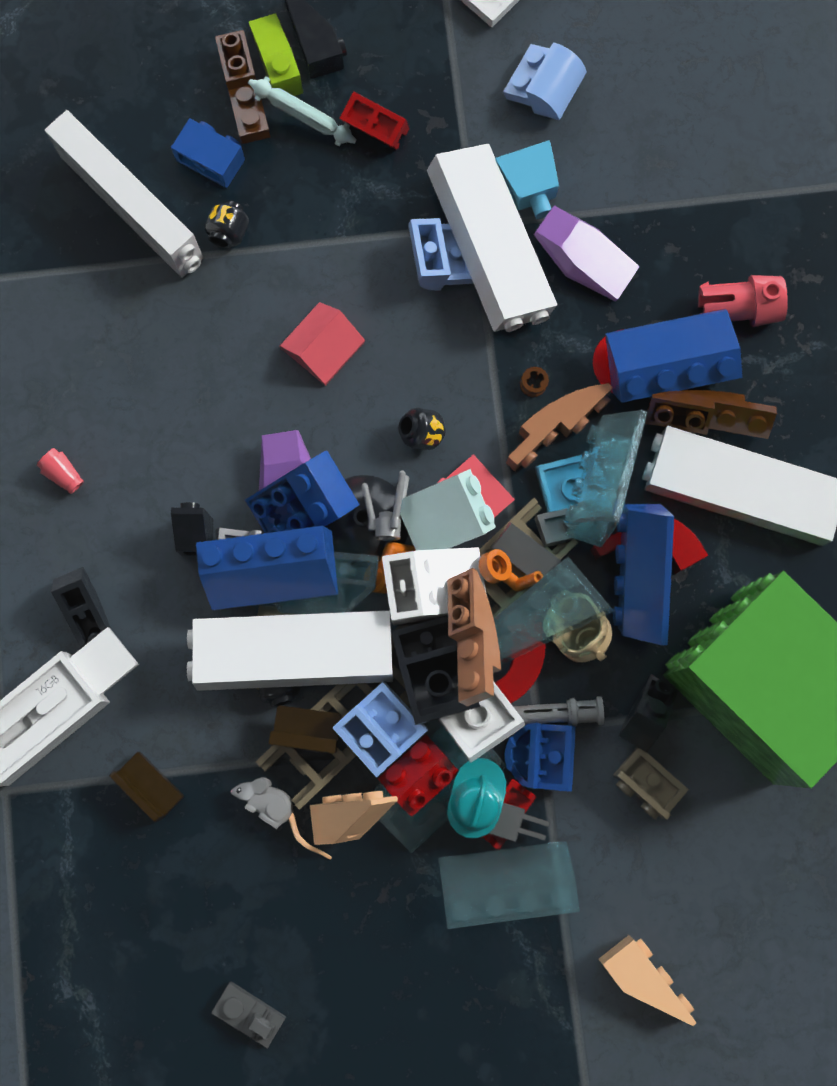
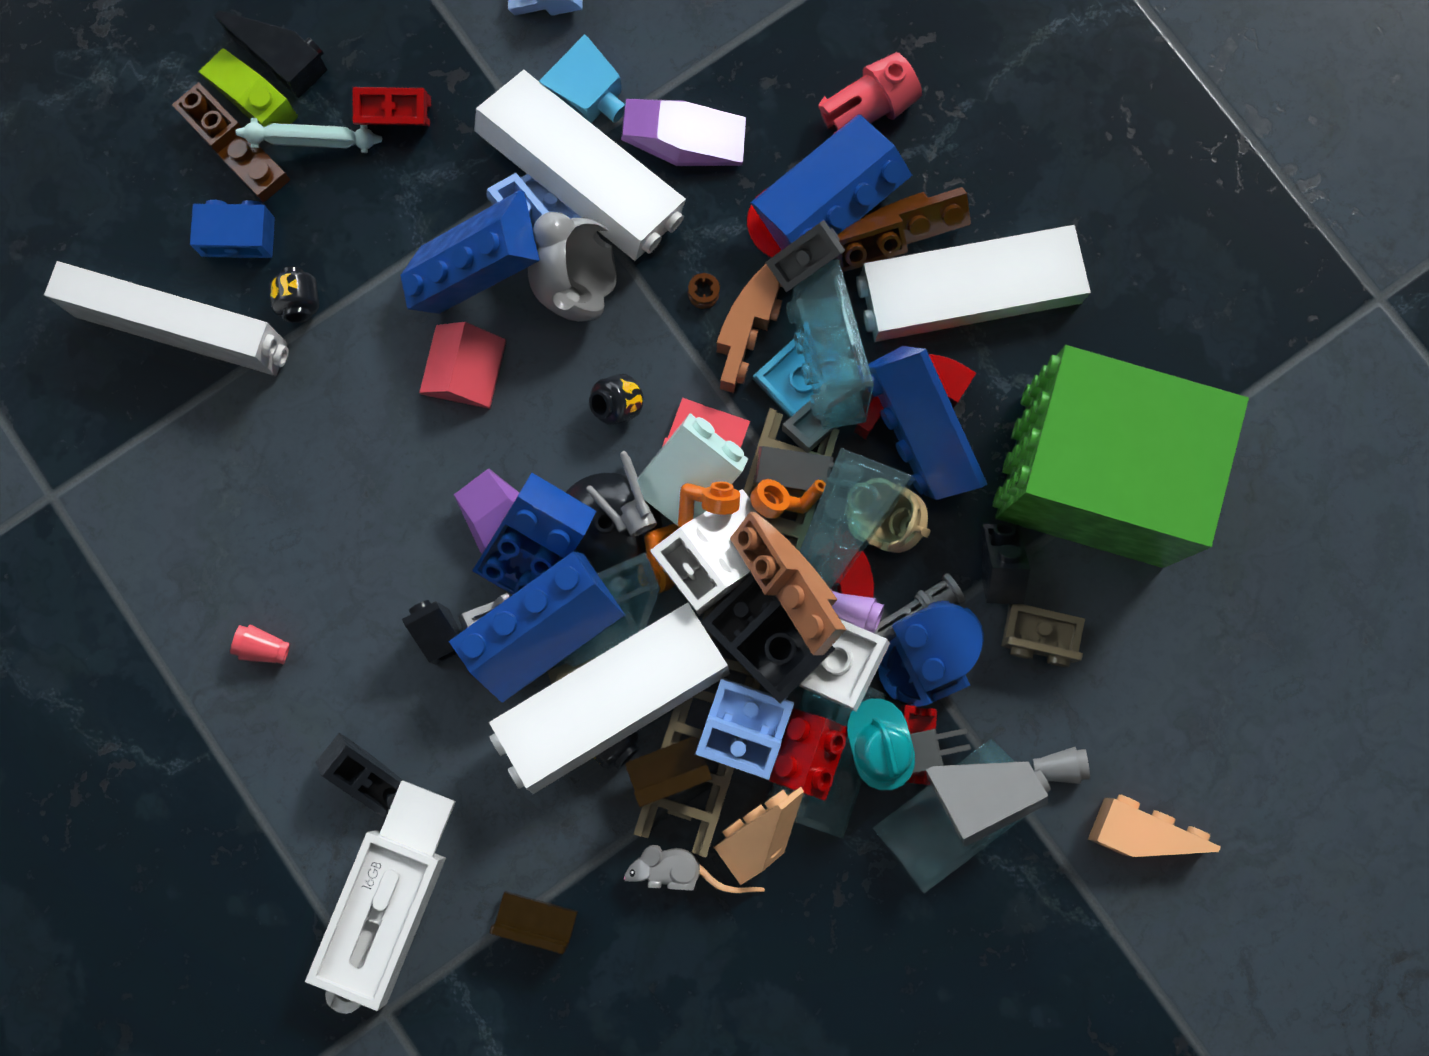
camera: 30 degrees left, 0 degrees up
none -> blue slope [400,190,540,314]
none -> light grey piece [527,212,617,322]
none -> orange plate [678,482,741,527]
none -> dark grey hinge [765,220,845,292]
none -> lavender cone [832,591,884,633]
none -> blue slope [892,601,984,692]
none -> light grey slope [926,762,1051,847]
none -> light grey cone [1033,746,1090,784]

